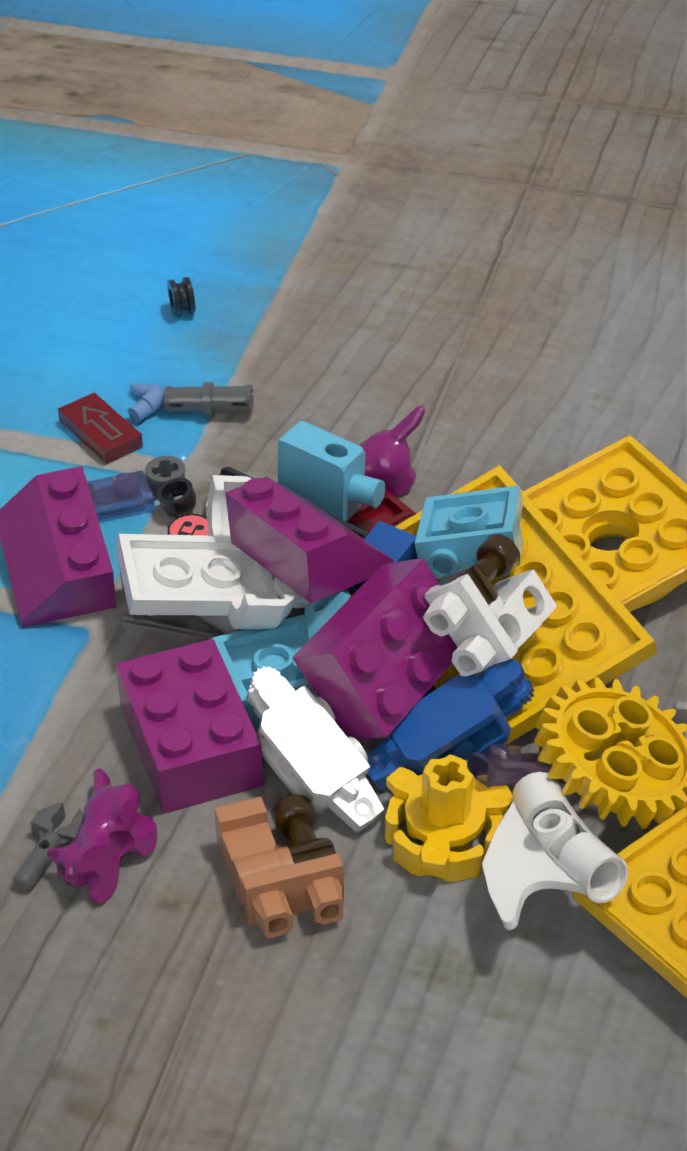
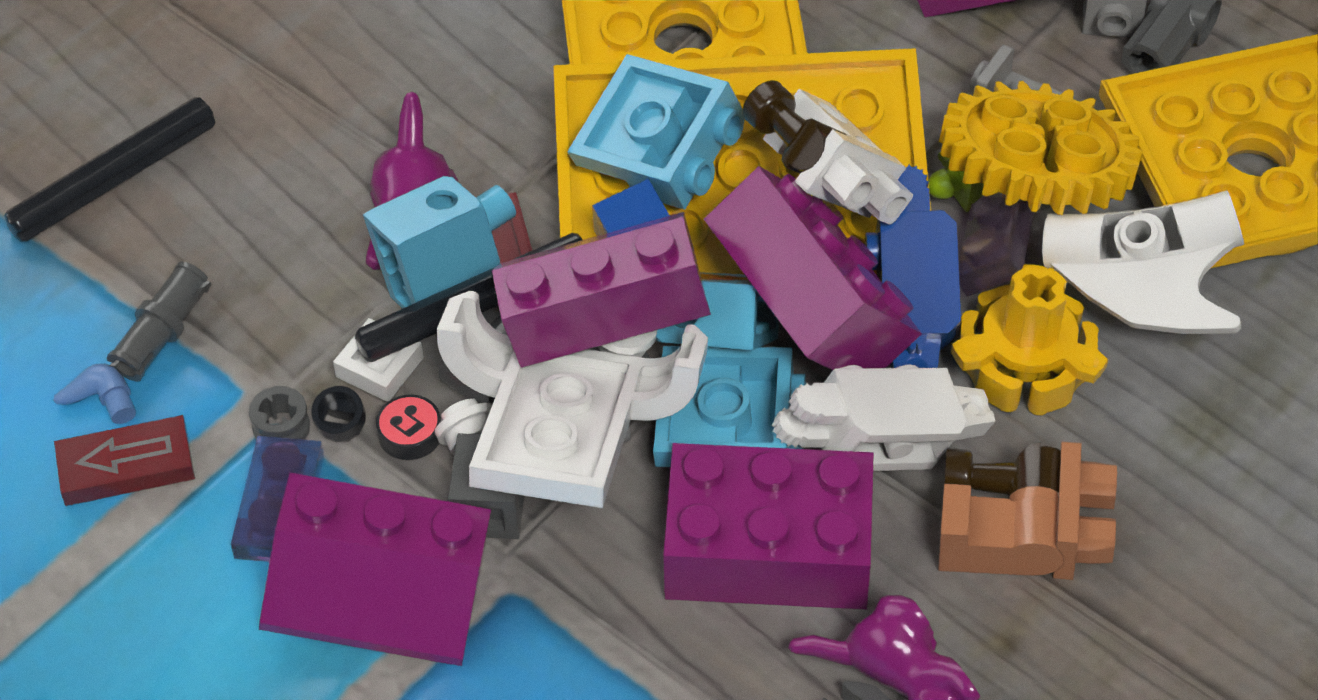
camera: 65 degrees left, 10 degrees up
none -> black axle [4,97,216,242]

